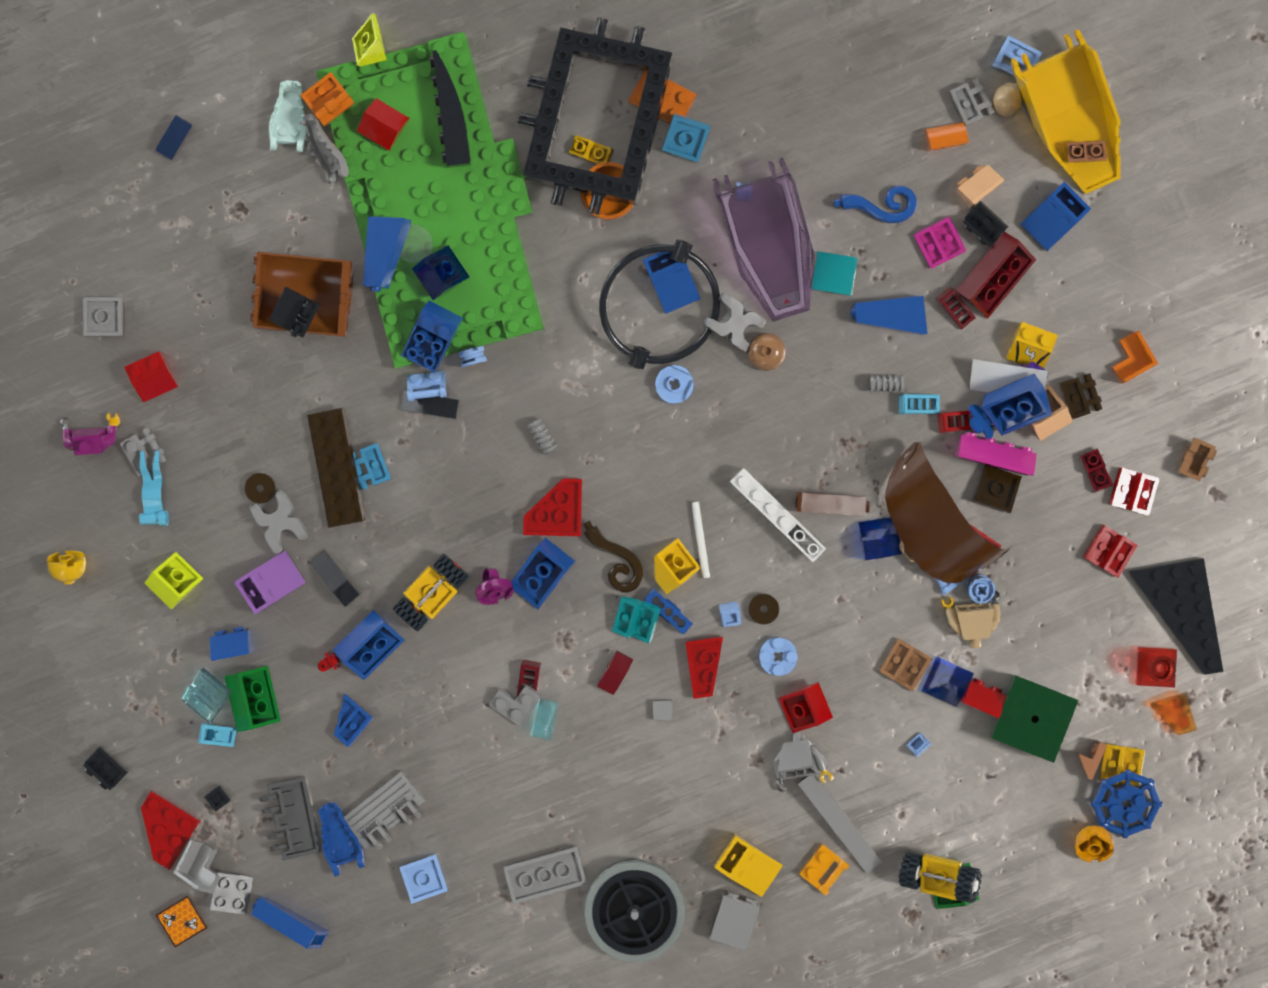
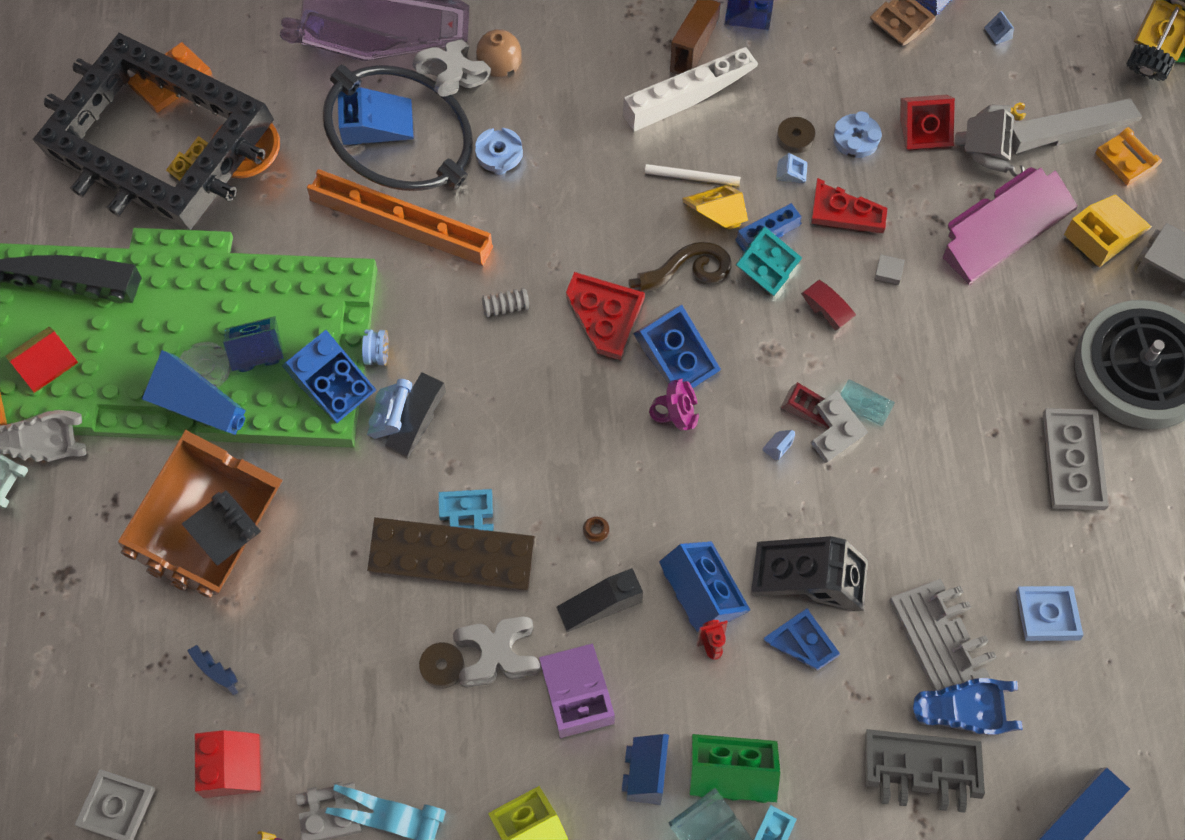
camera: 70 degrees left, 25 degrees down
plate [393,553,469,632] -> none
dark azure plate [662,113,711,162] -> none
none -> dark blue slope [187,645,238,695]
none -> orange tile [307,169,493,266]
none -> reddish brown plate [583,516,610,543]
none -> black bracket [751,536,868,611]
none -> light blue slope [763,430,795,461]
none -> slope [942,167,1078,284]

